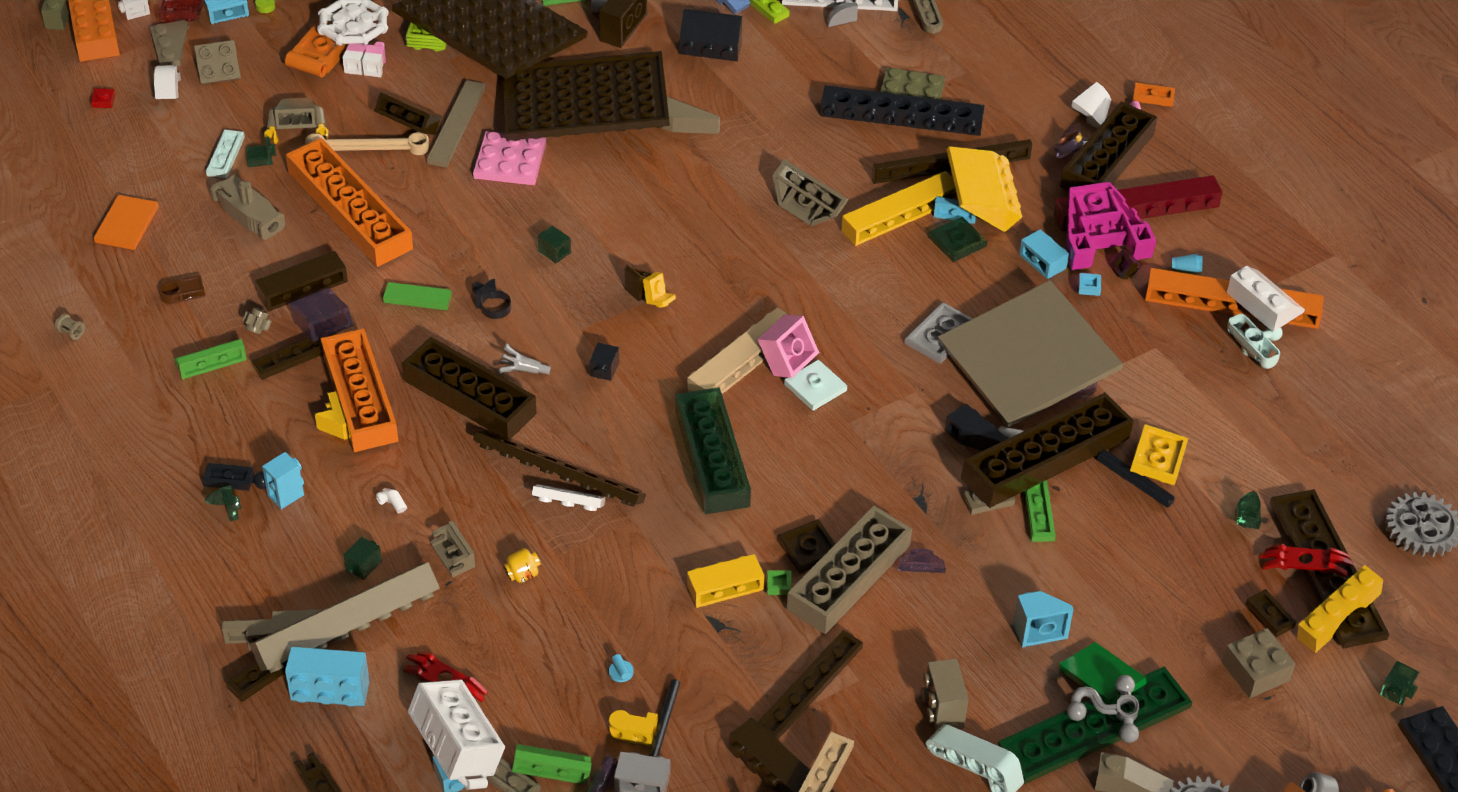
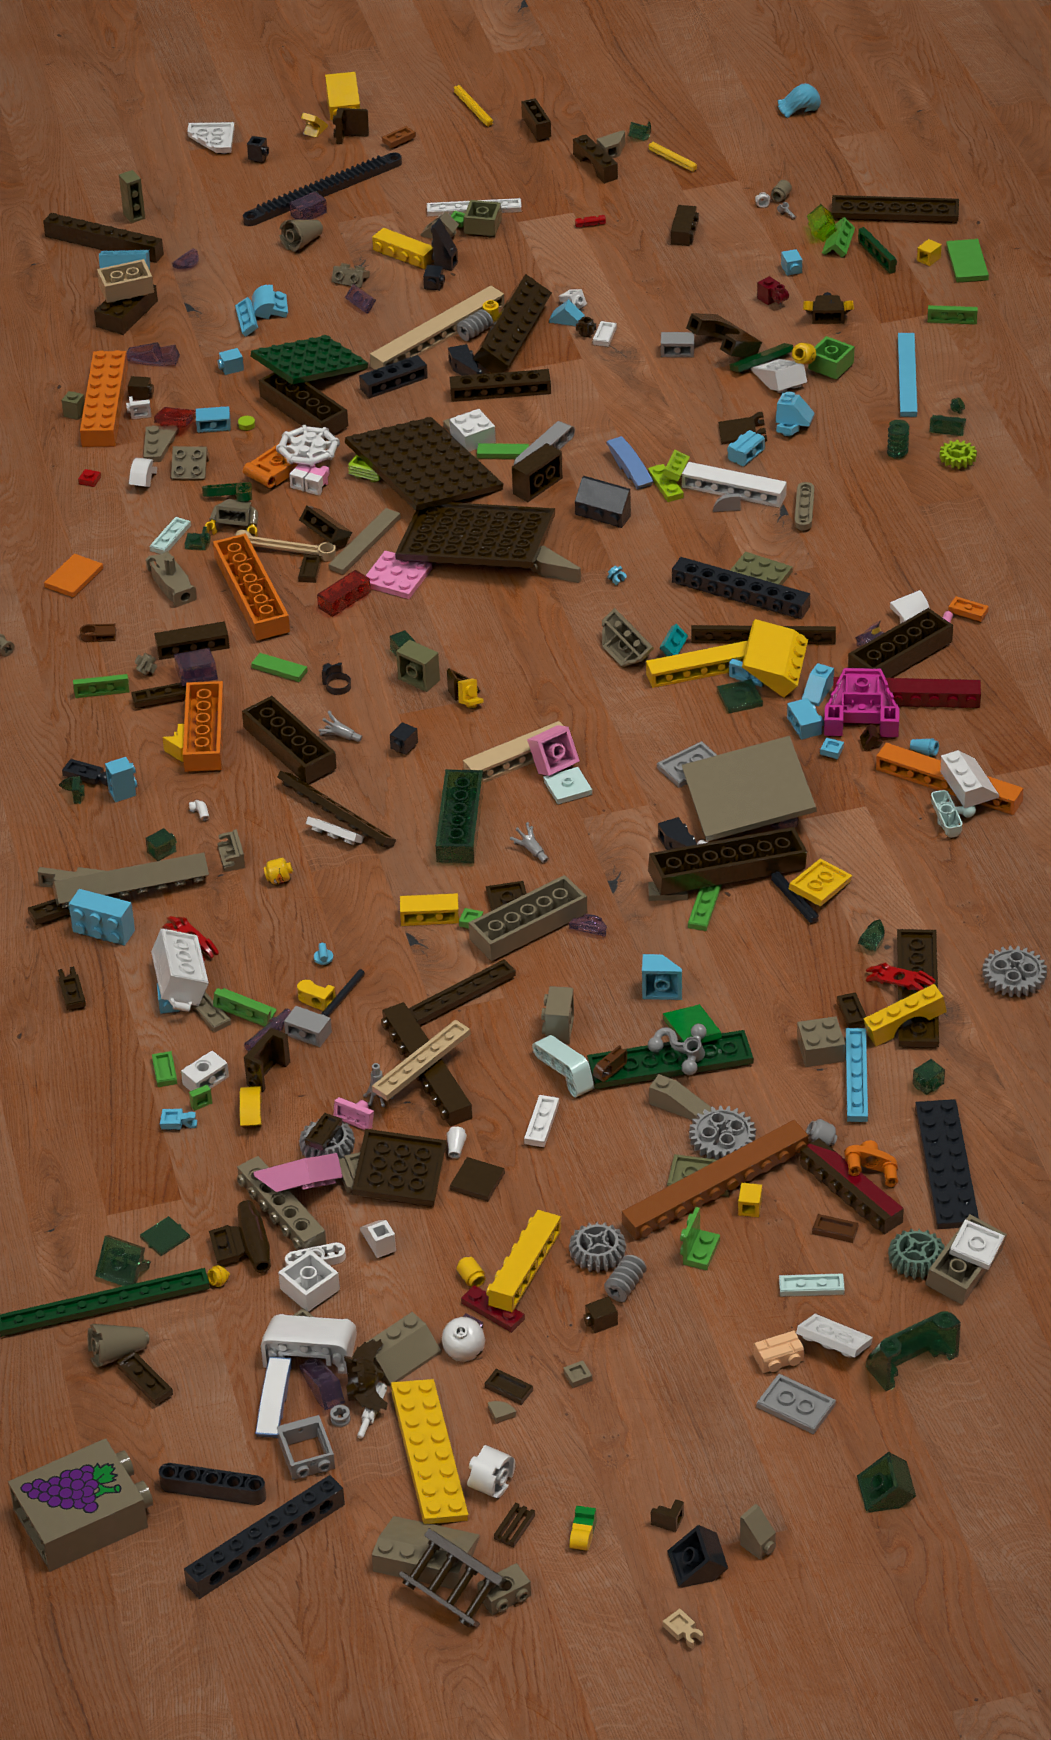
camera: 20 degrees right, 5 degrees down
none -> dark green beam [202,482,252,502]
none -> dark brown tile [298,555,321,583]
none -> clear red brick [317,570,371,617]
none -> olive brick [396,640,440,692]
none -> light grey piece [510,822,549,863]
none -> reddish brown piece [593,1045,627,1082]
none -> medium azure plate [607,566,627,585]
none -> teal plate [659,624,688,656]
none -> medium azure slope [802,663,834,706]
none -> medium azure plate [846,1028,868,1122]

